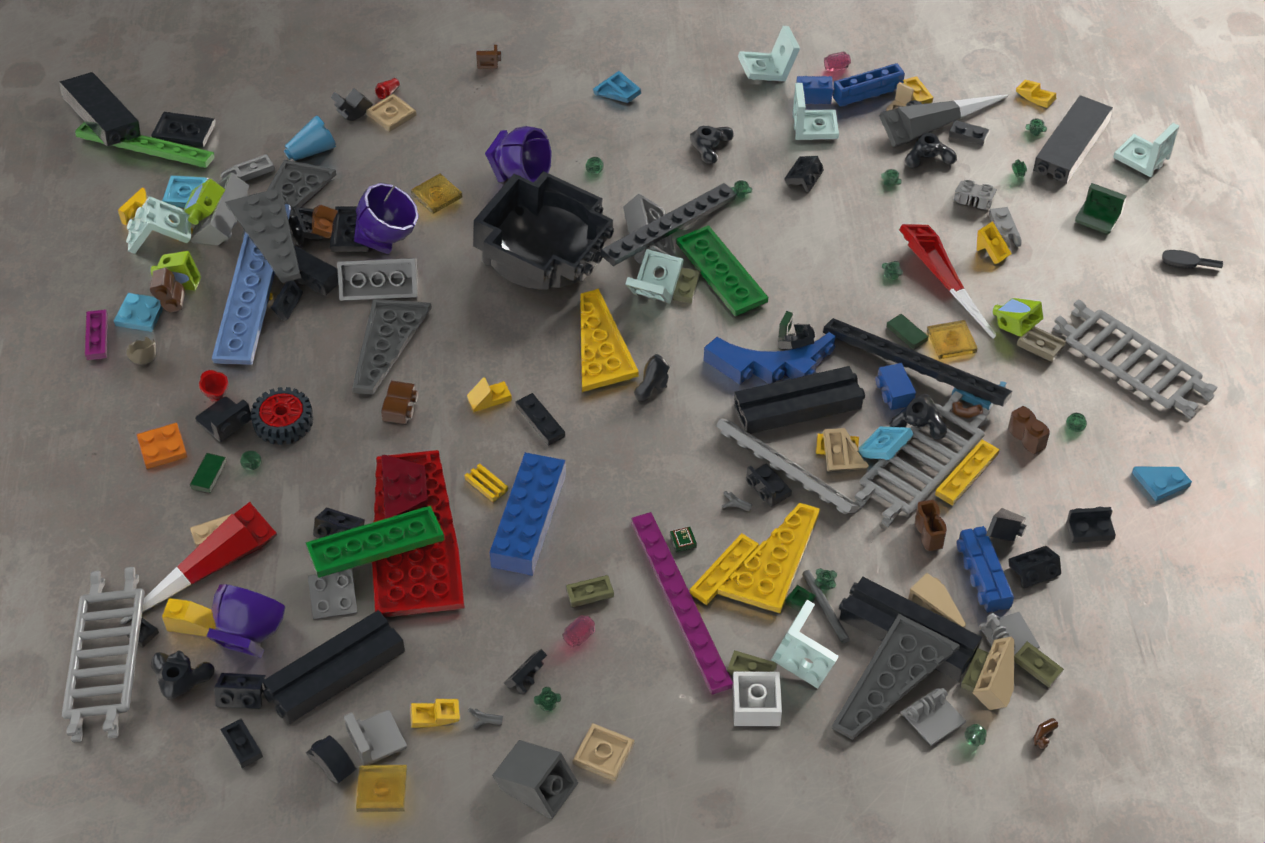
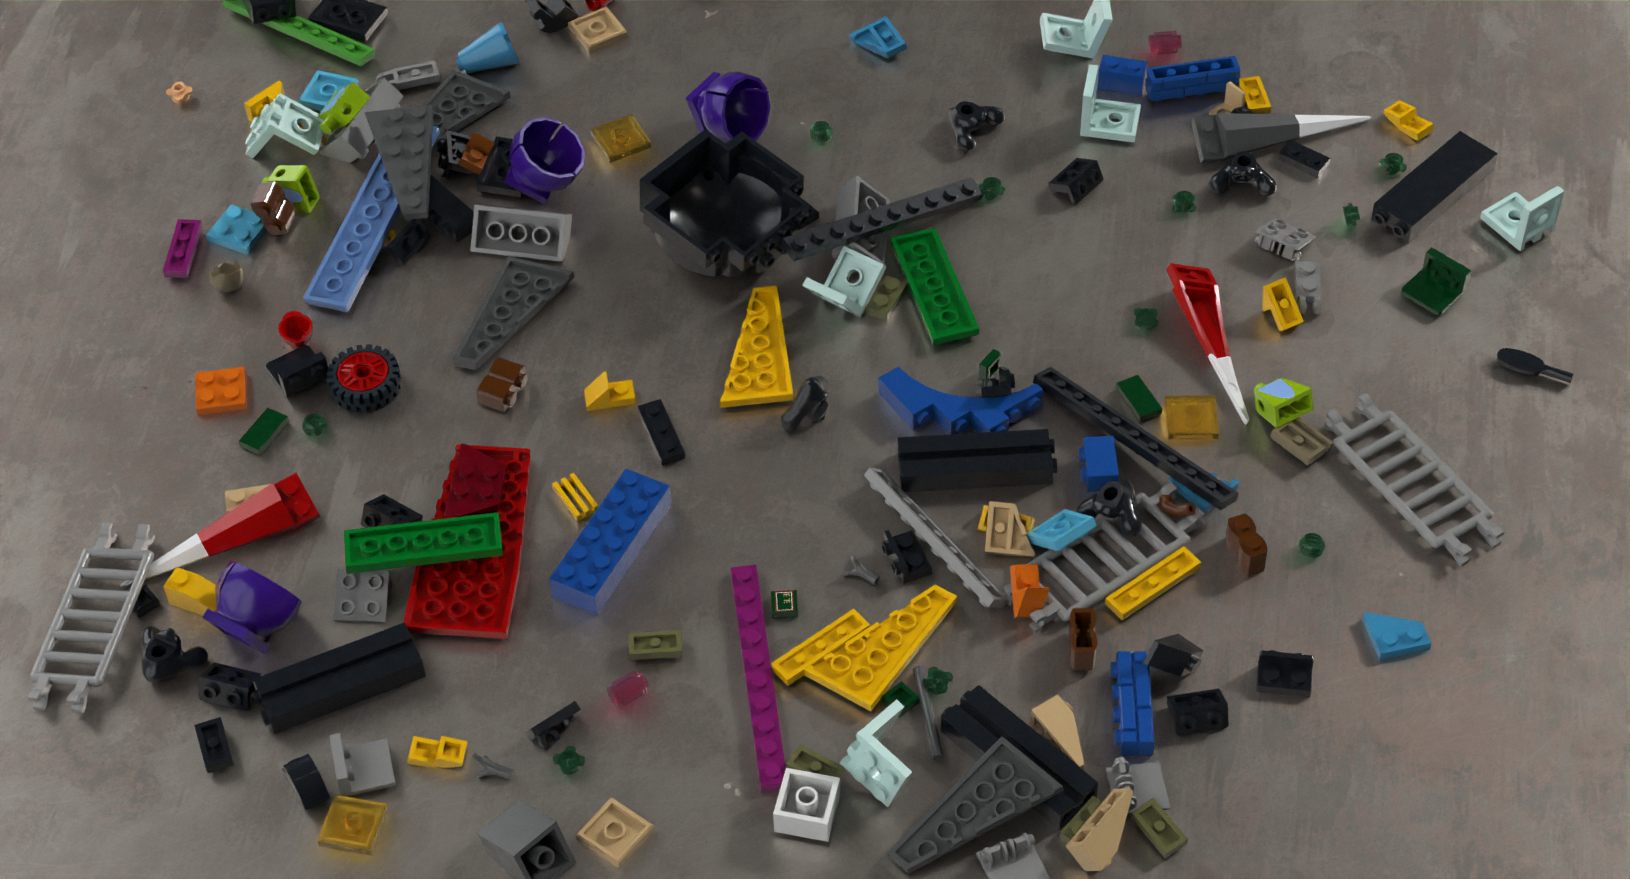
camera: 15 degrees right, 0 degrees up
none -> light nougat plate [166,81,193,103]
none -> orange slope [1010,564,1049,618]

